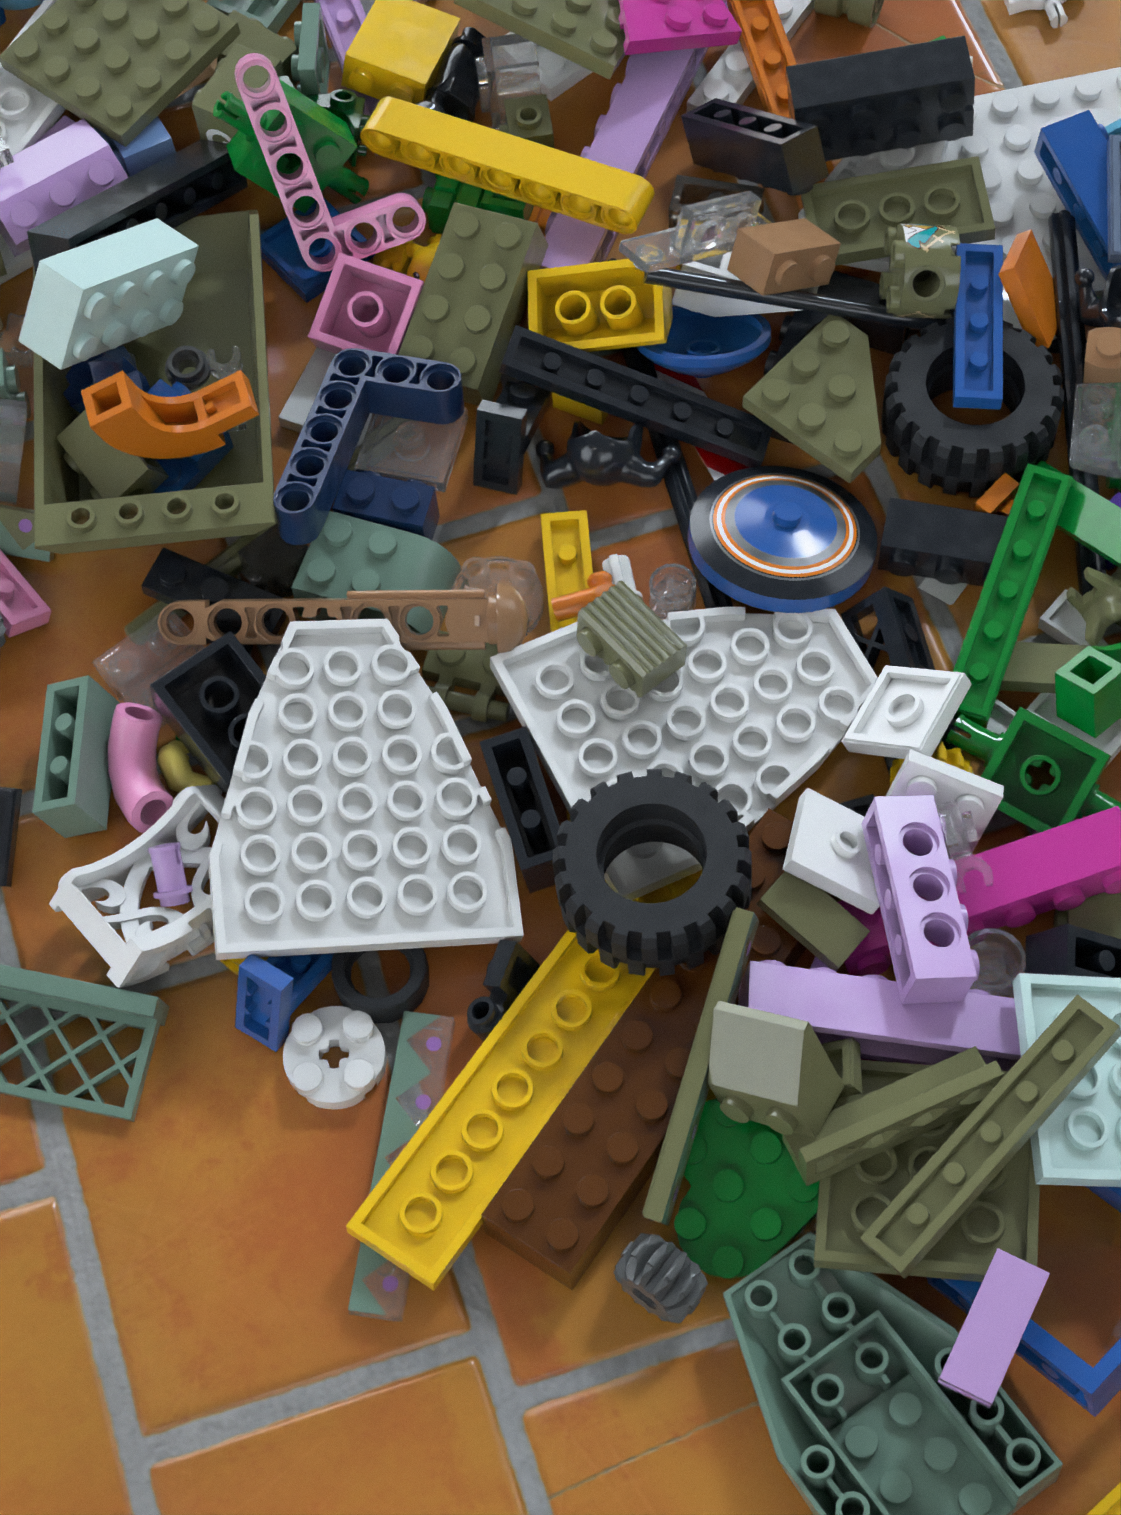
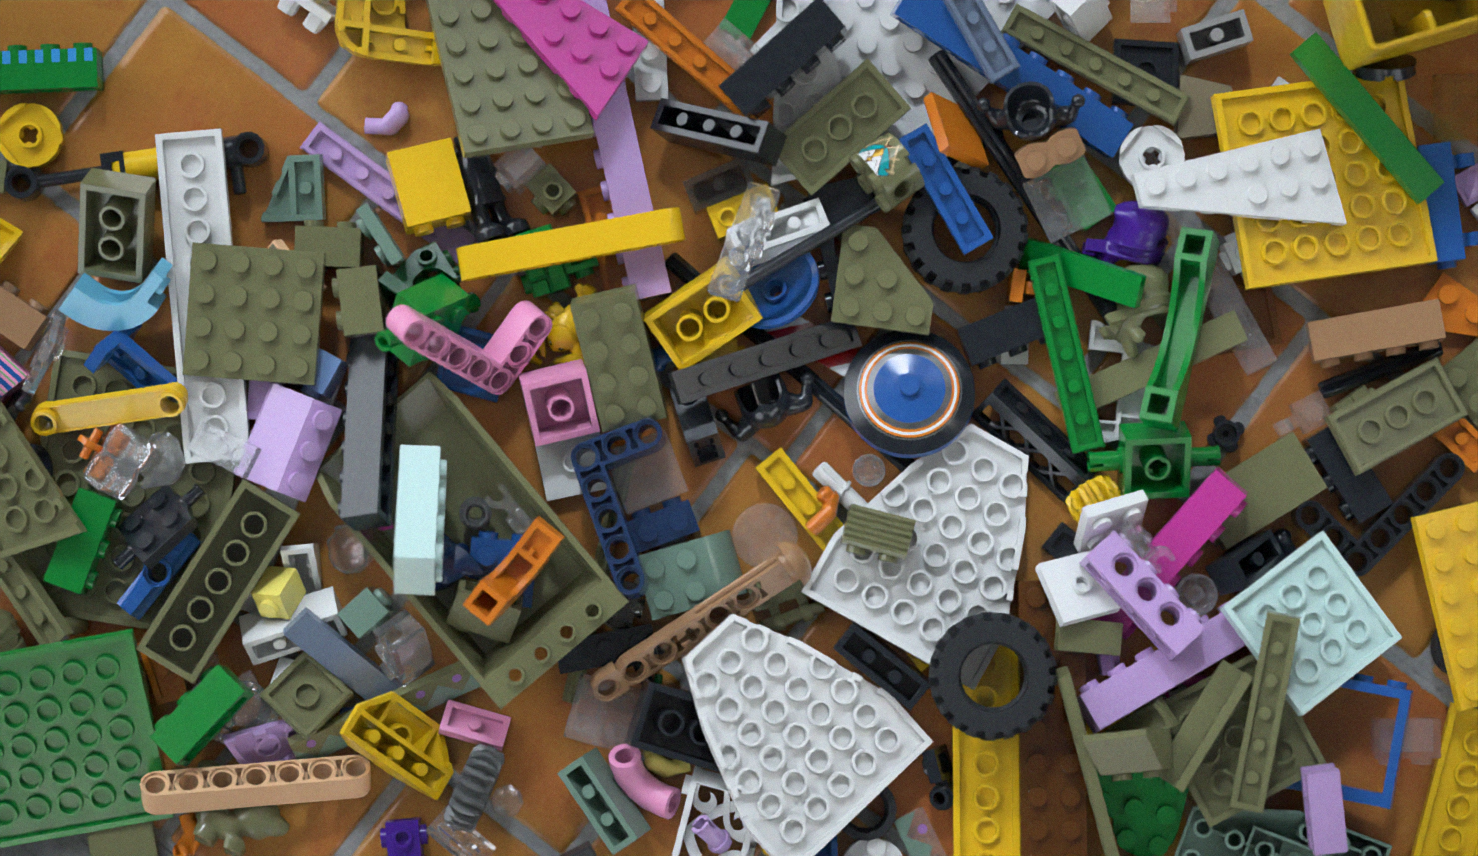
camera: 40 degrees left, 25 degrees up
medium nougat brick [727,218,841,296] -> none
white plate [841,665,972,759] -> none

